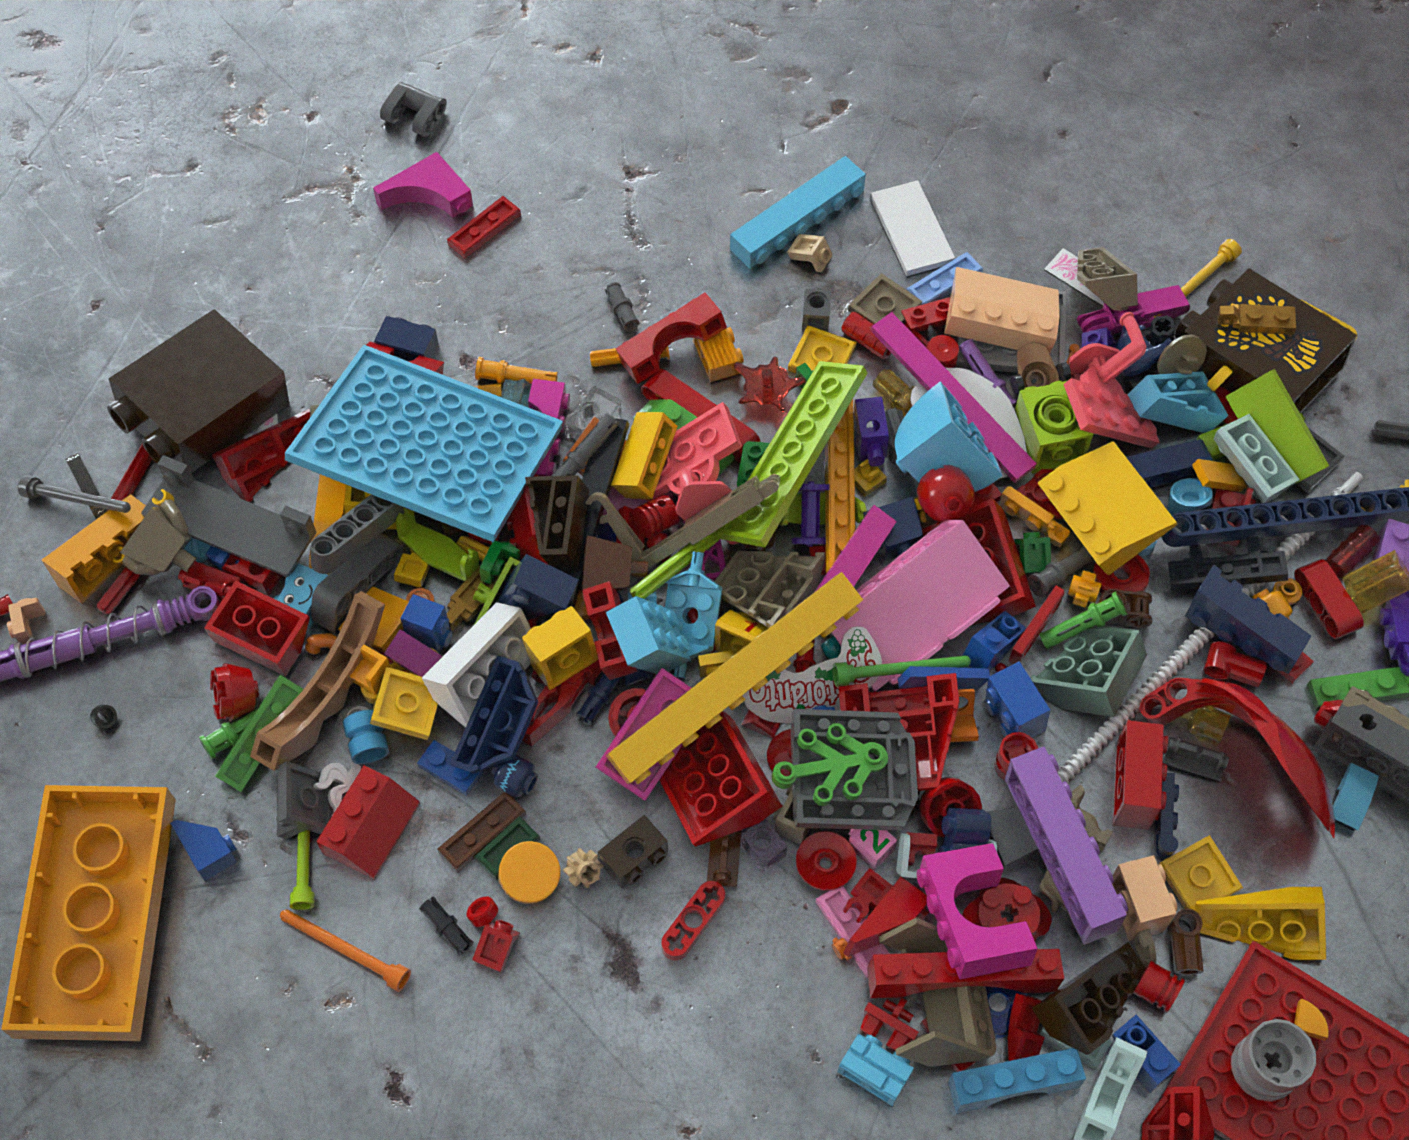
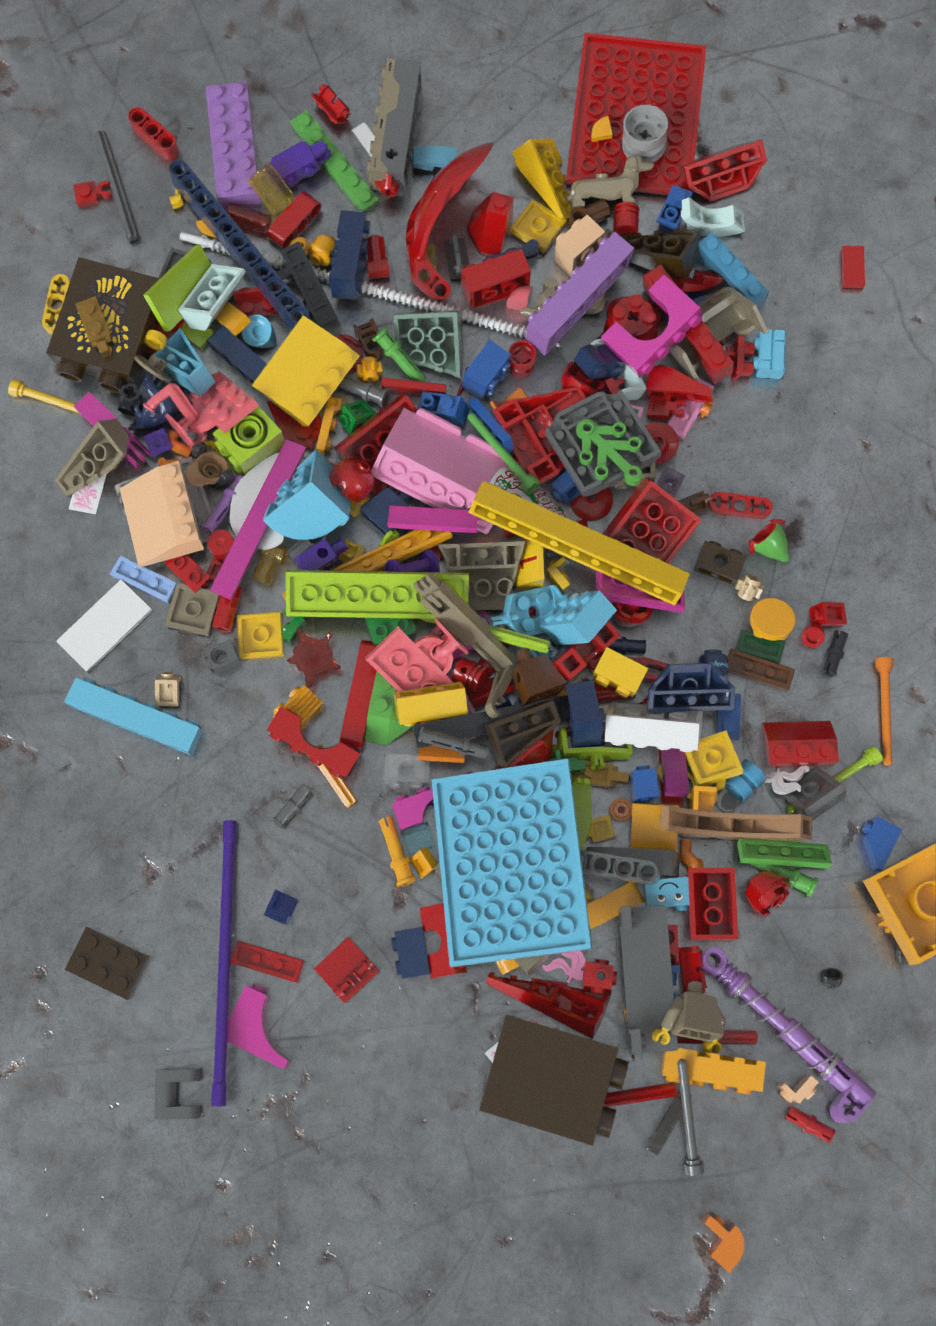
camera: 115 degrees left, 15 degrees up
none -> dark brown plate [64,927,150,1000]
none -> dark purple piece [211,820,237,1107]
none -> clear blue panel [264,889,298,926]
none -> red hinge [314,937,379,1003]
none -> red slope [467,191,514,256]
none -> coral brick [507,285,533,311]
none -> bright pink piece [542,951,586,983]
none -> dark tan animal [566,155,654,207]
none -> red brick [582,959,617,994]
none -> bright green hat [748,519,791,562]

